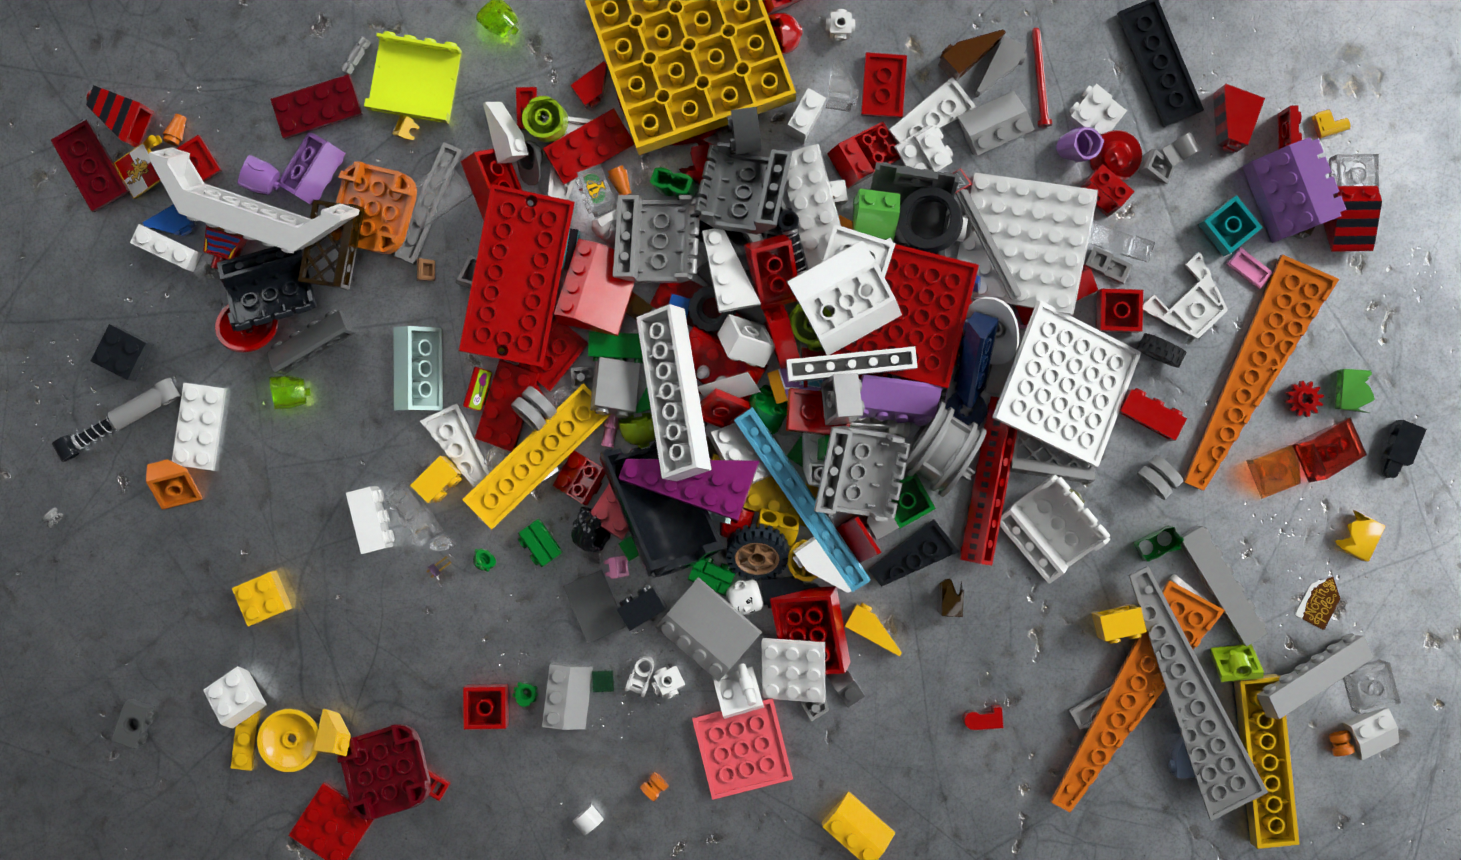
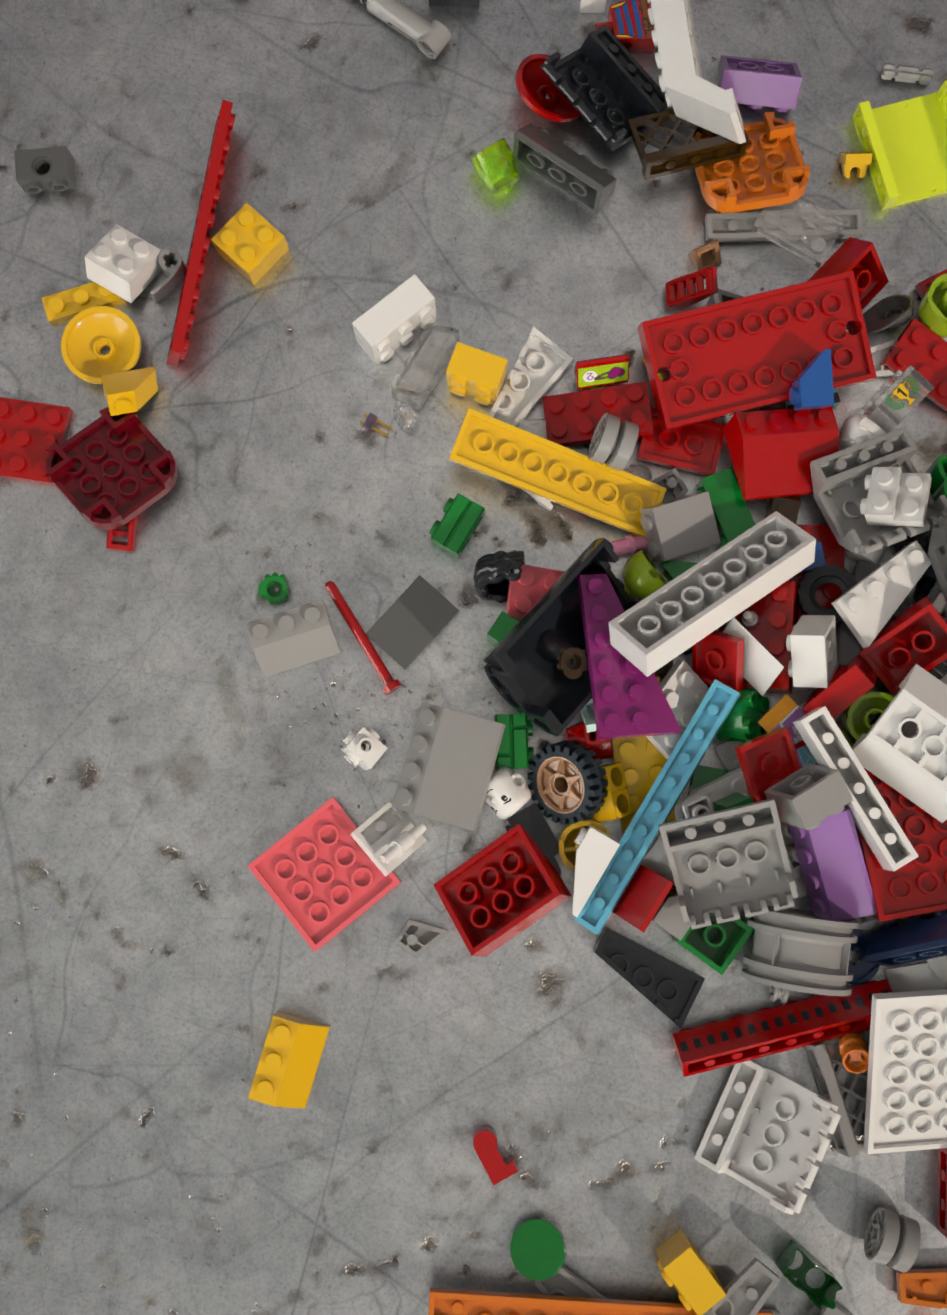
camera: 70 degrees right, 5 degrees down
orange slope [146,459,202,510] -> none
white plate [172,383,227,471] -> none
medium lavender helmet [237,155,280,195] -> none
dark red plate [270,74,363,139] -> none
light aqua slope [393,326,443,411] -> none
red brick [463,684,509,730] -> none
green animal [473,548,496,572] -> none
white slope [483,102,528,163] -> none
red plate [552,450,605,506] -> none
white piece [572,805,604,836] -> none
clear green tile [592,670,614,692] -> none
bright pink tile [604,555,629,579] -> none
orange cone [607,165,632,195] -> none
black brick [617,584,667,631] -> none
white piece [624,655,655,698] -> none
orange wheel [640,772,669,802] -> none
white plate [761,638,826,703] -> none
flat silver slope [826,670,865,708] -> none
yellow slope [844,602,902,656] -> none
dark brown piece [937,579,964,617] -> none
none -> light grey panel [150,248,186,302]
none -> red plate [166,100,236,366]
none -> red bar [325,581,402,695]
none -> green tile [510,1219,567,1280]
none -> dark brown animal [557,647,589,679]
none -> red slope [665,266,718,310]
none -> blue slope [789,349,834,411]
none -> orange wheel [838,1033,869,1074]
none -> white plate [860,467,932,527]

